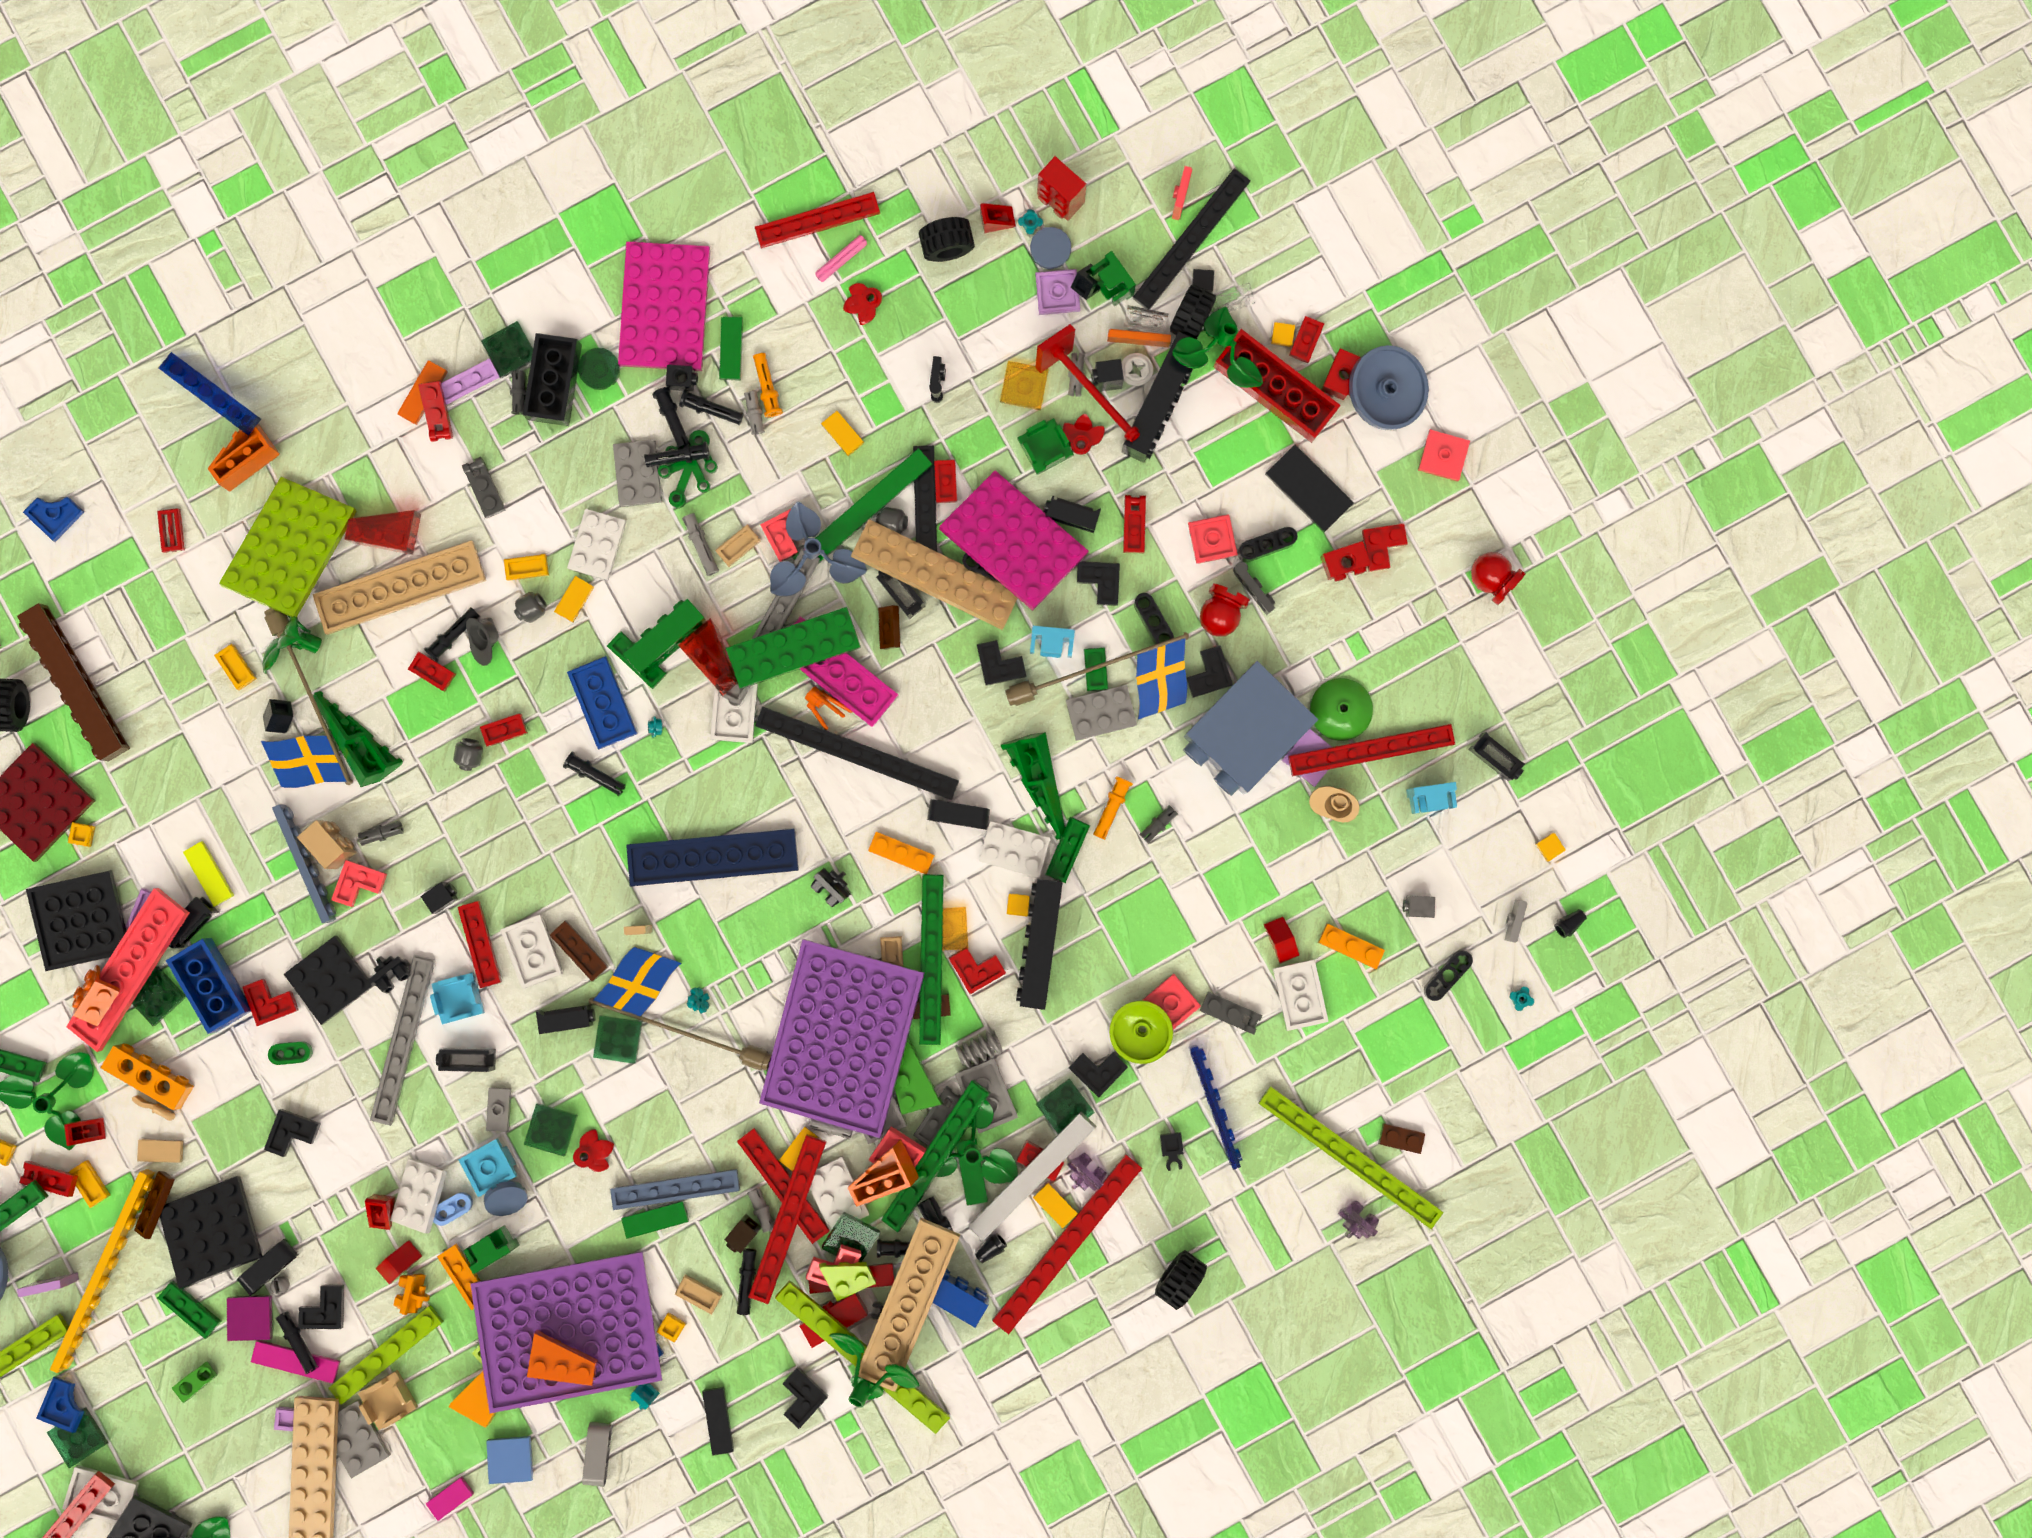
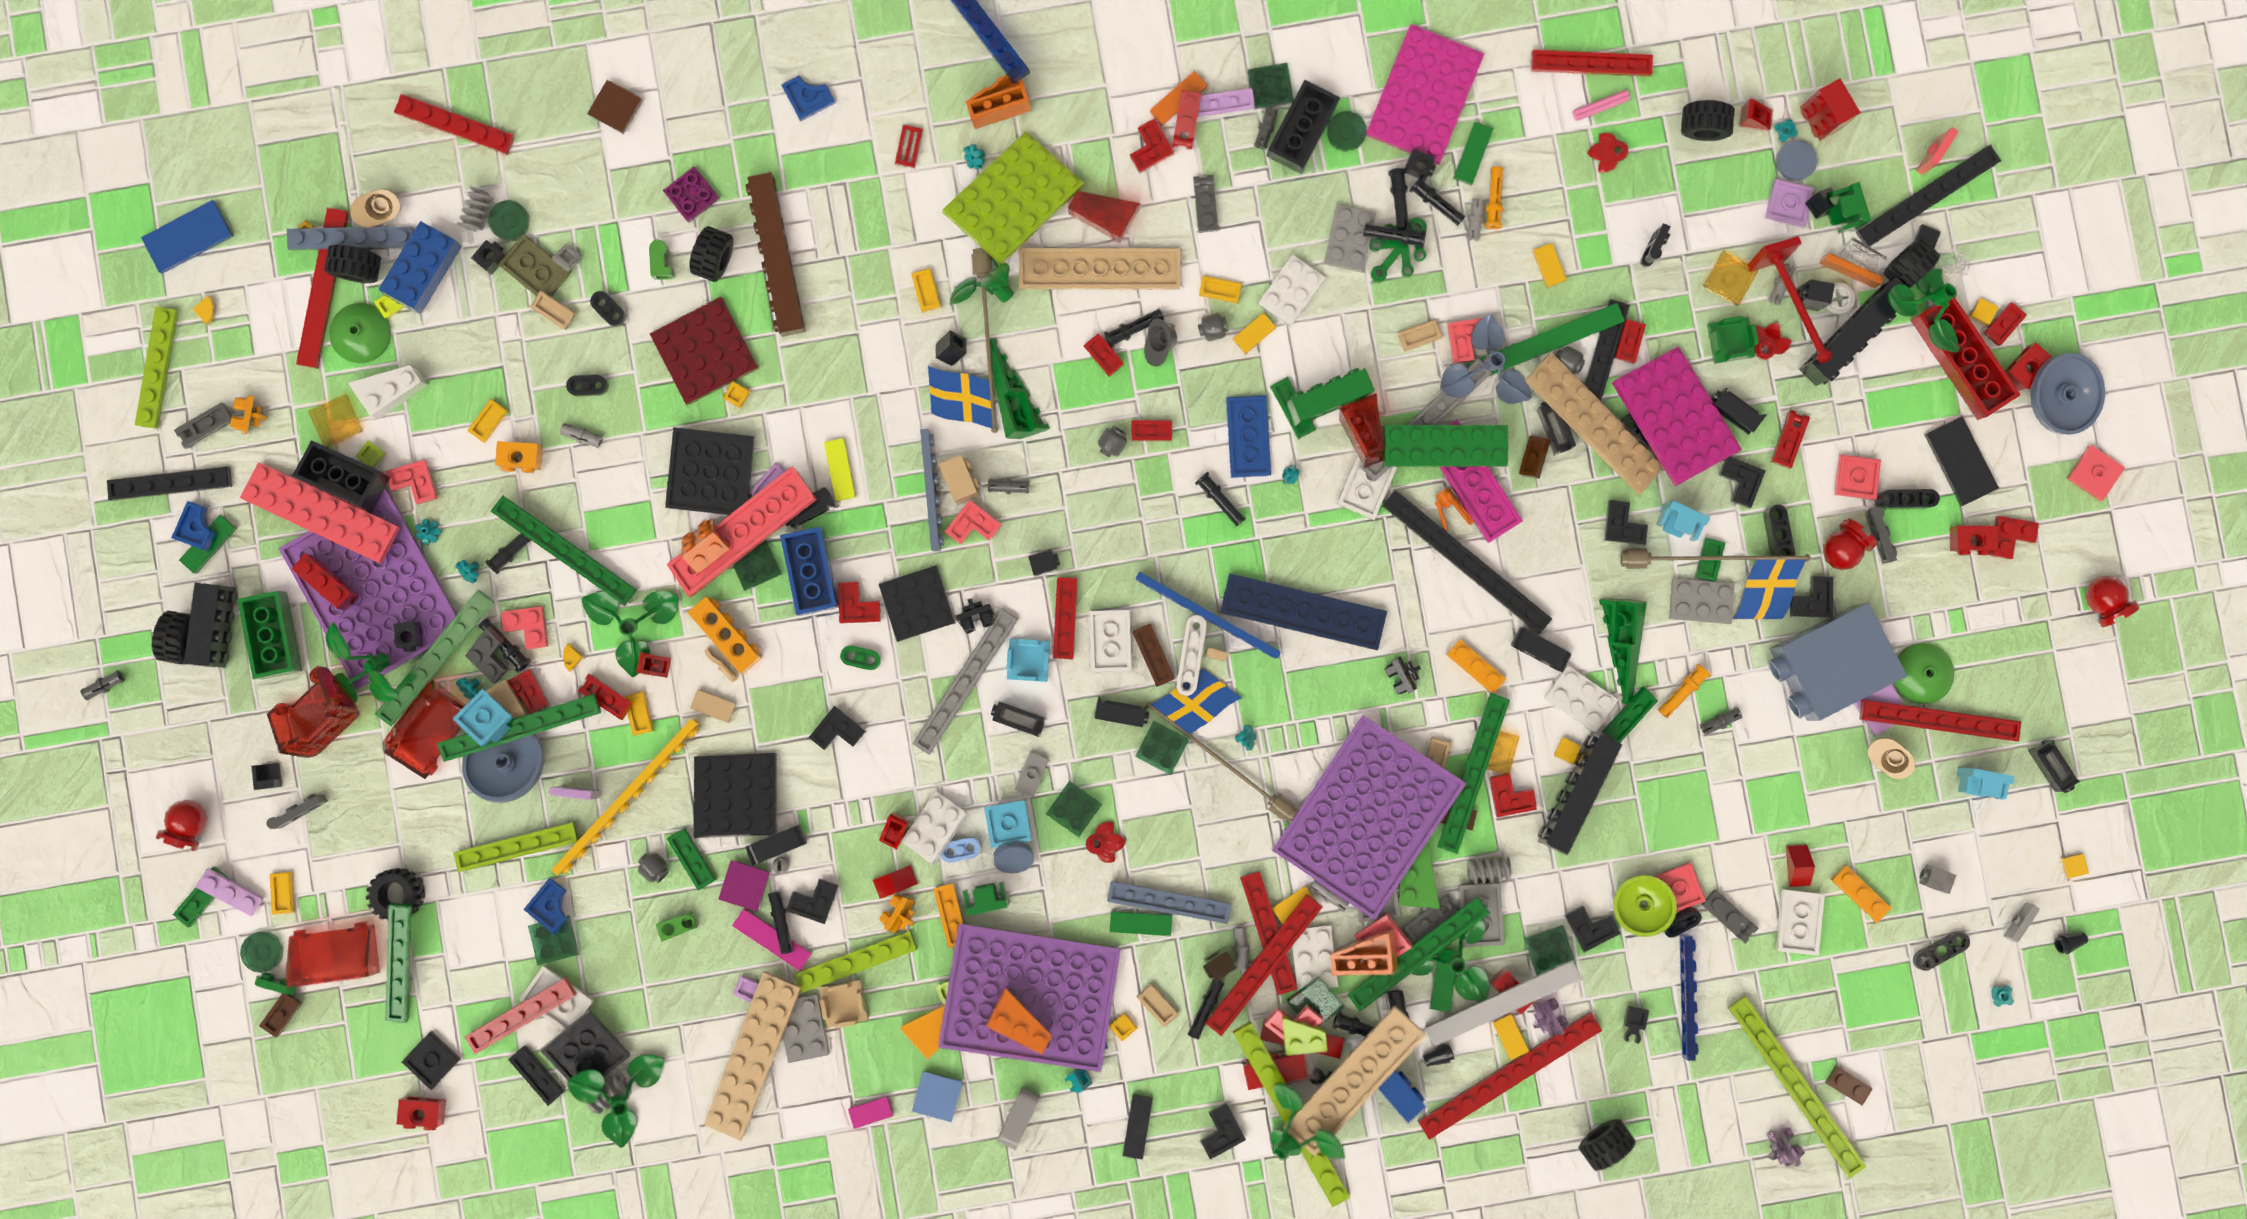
camera: 20 degrees right, 0 degrees up
reddish brown tile [134,1171,175,1239] -> none
light grey pin [682,513,719,576] -> none
none -> dark grey head [638,852,669,883]
none -> teal plant [963,144,985,170]
none -> red plate [1130,118,1174,174]
none -> blue tile [1136,572,1281,659]
none -> white plate [1176,615,1207,696]
none -> black plate [1663,907,1702,938]

